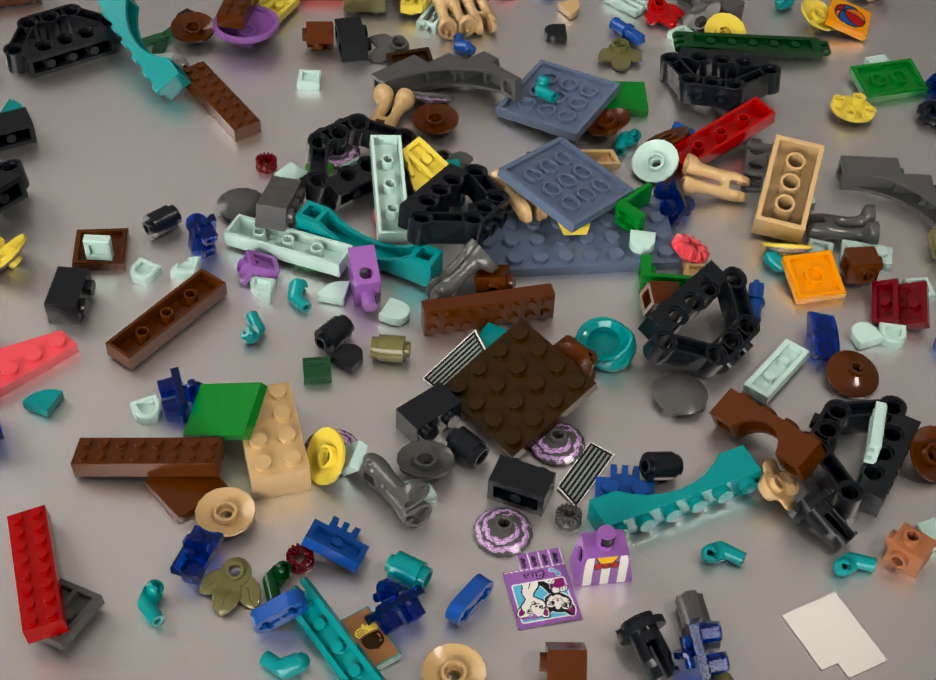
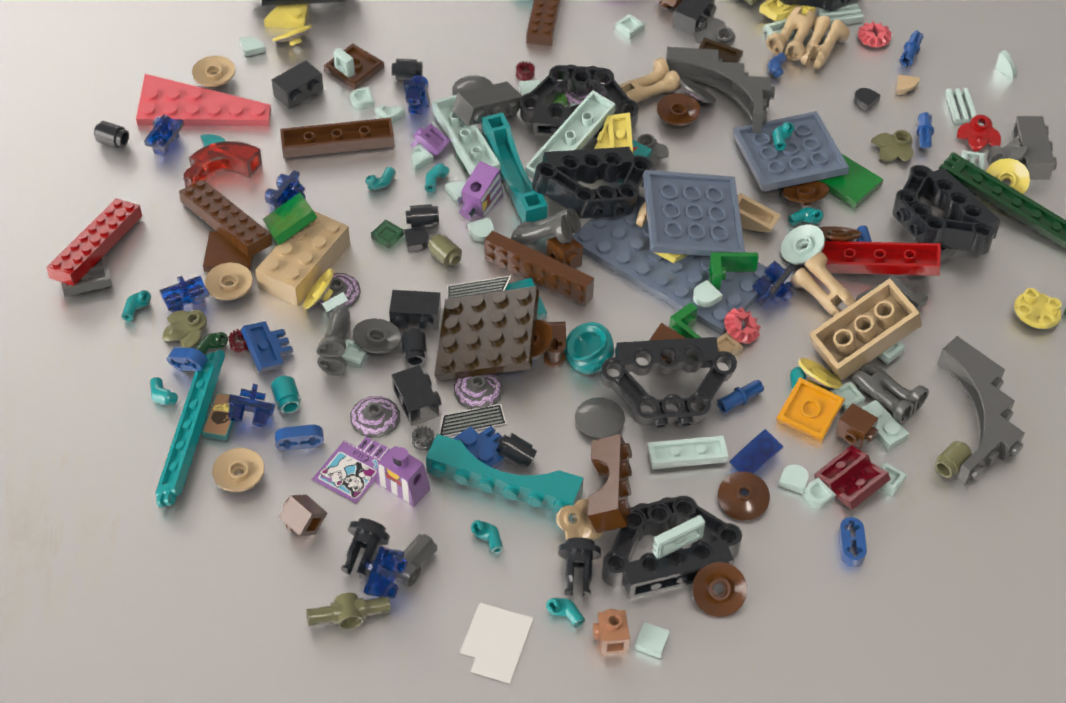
camera: 45 degrees right, 5 degrees up
light aqua tile [129,394,163,425] -> none
none -> clear red arch [183,141,262,187]

